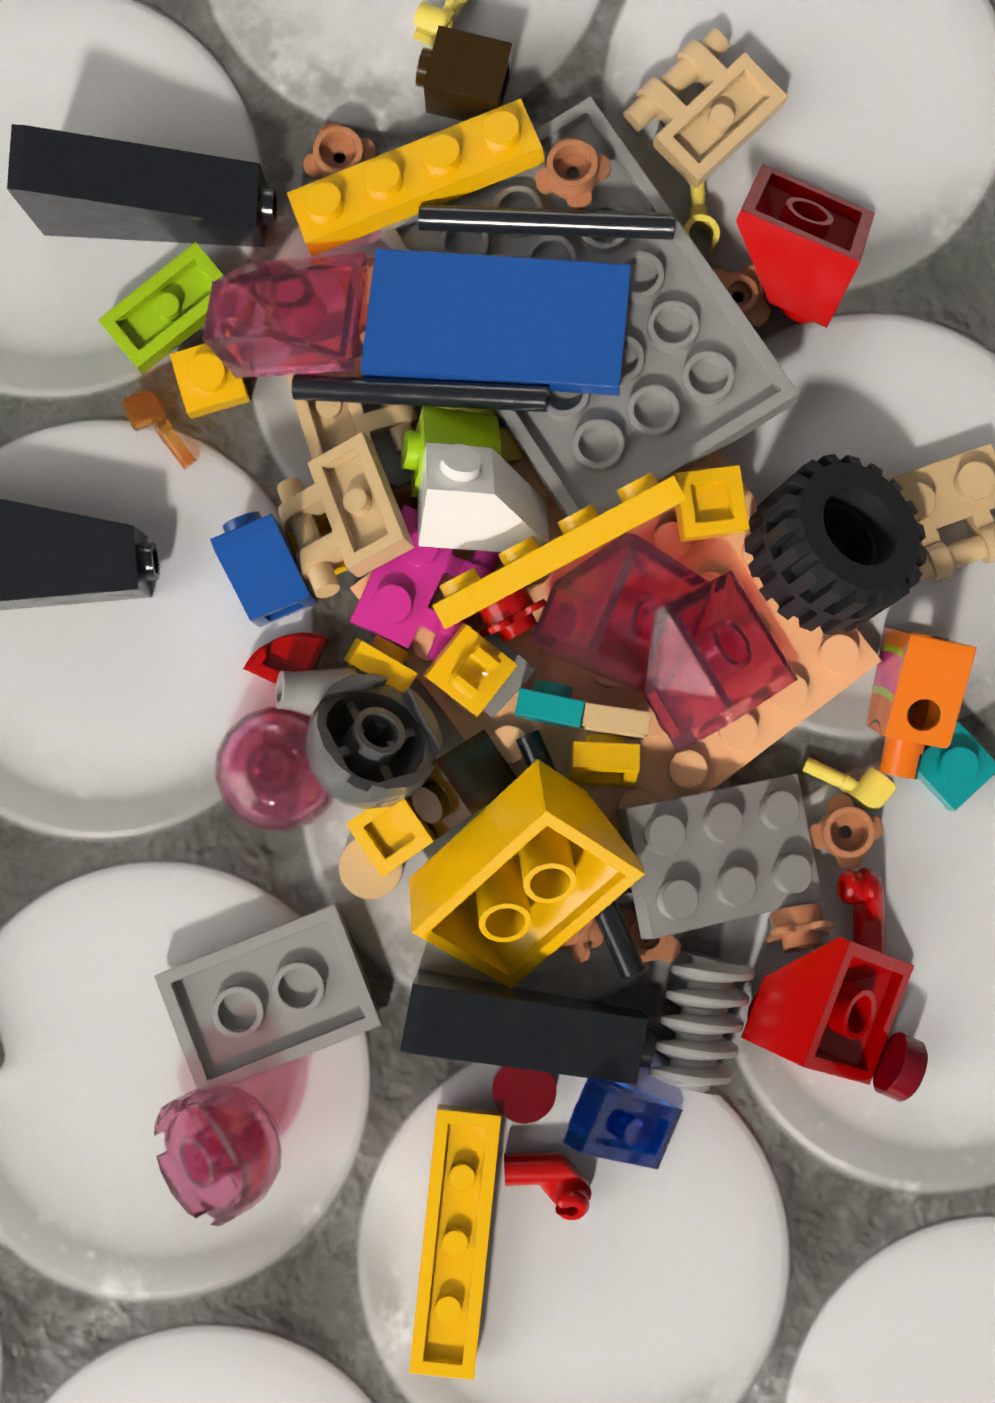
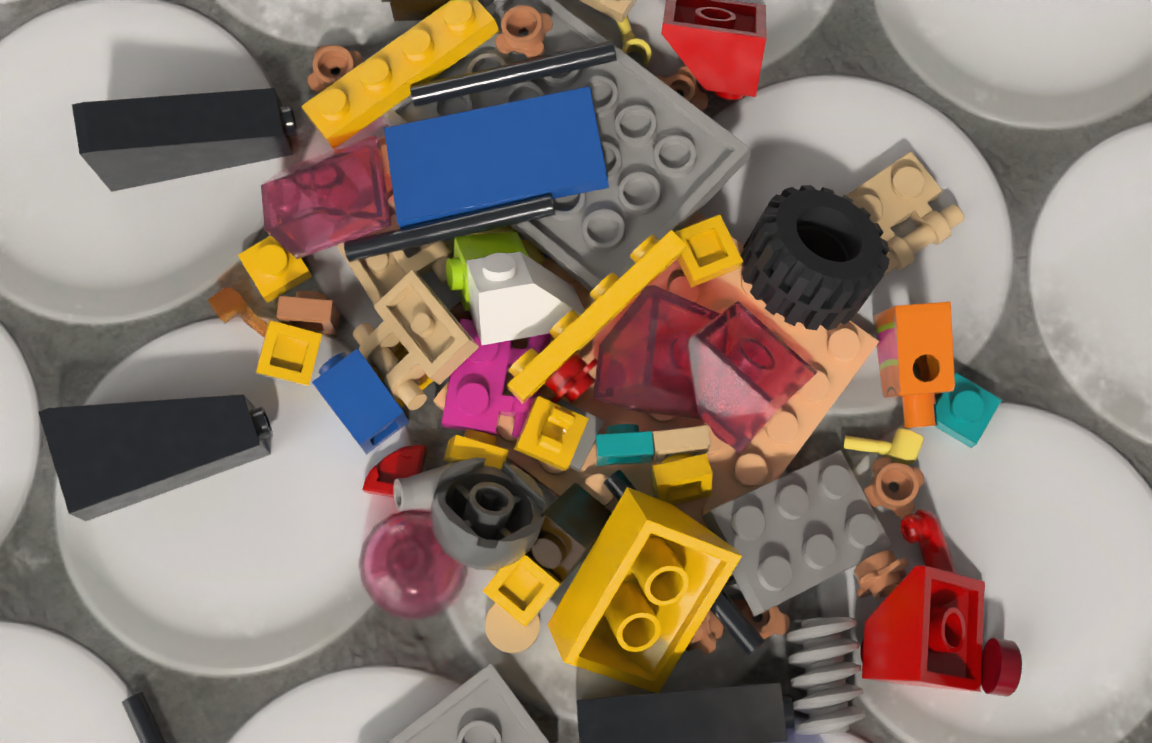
camera: 15 degrees left, 10 degrees down
lime plate [98,242,239,375] -> none
none -> yellow plate [255,320,322,386]
none -> nougat plate [276,291,340,335]

